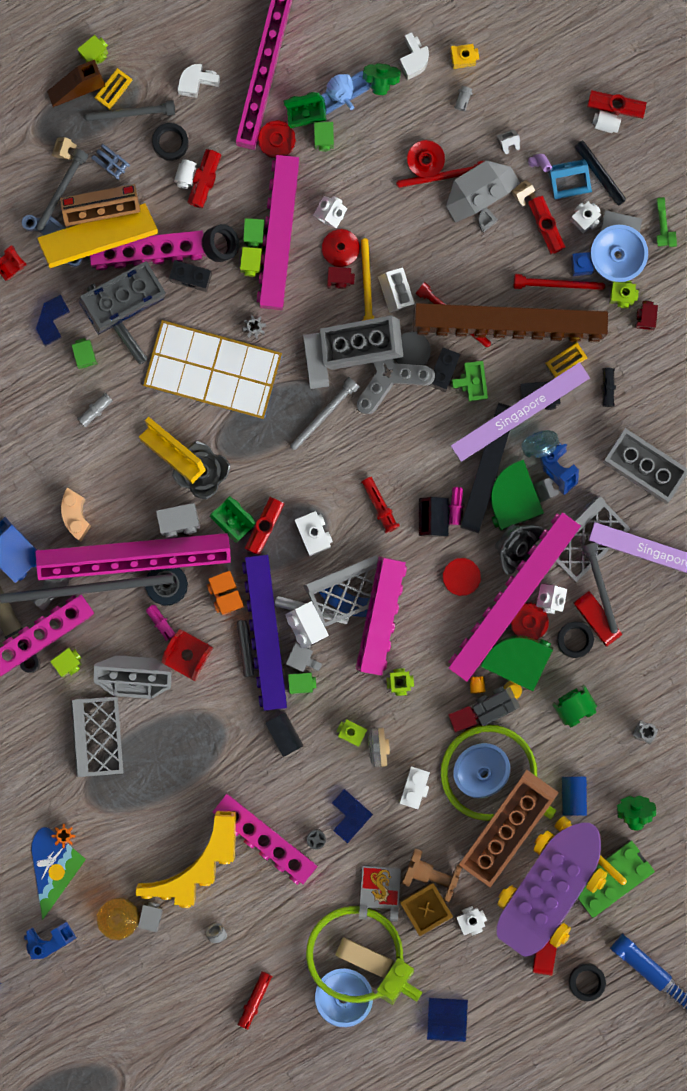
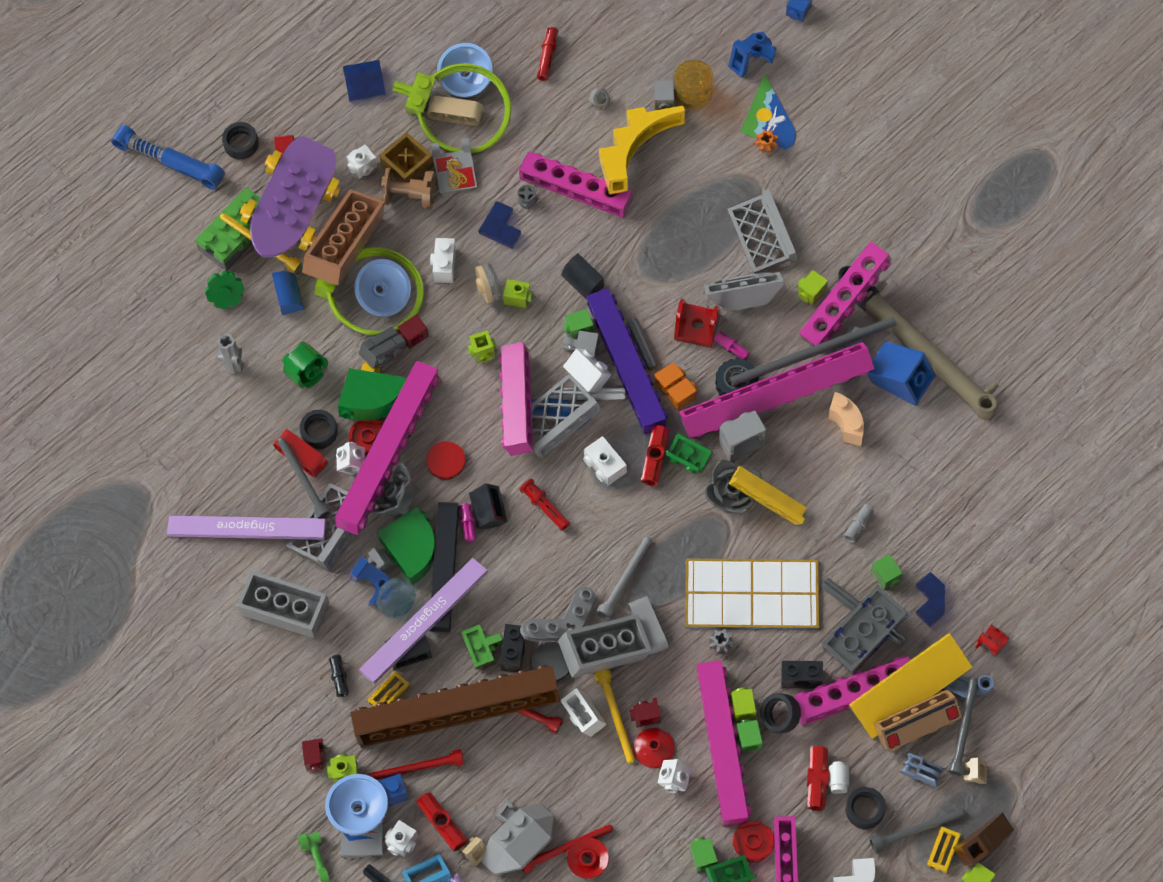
camera: 170 degrees right, 20 degrees down
light orange hose [470,676,486,694] -> none

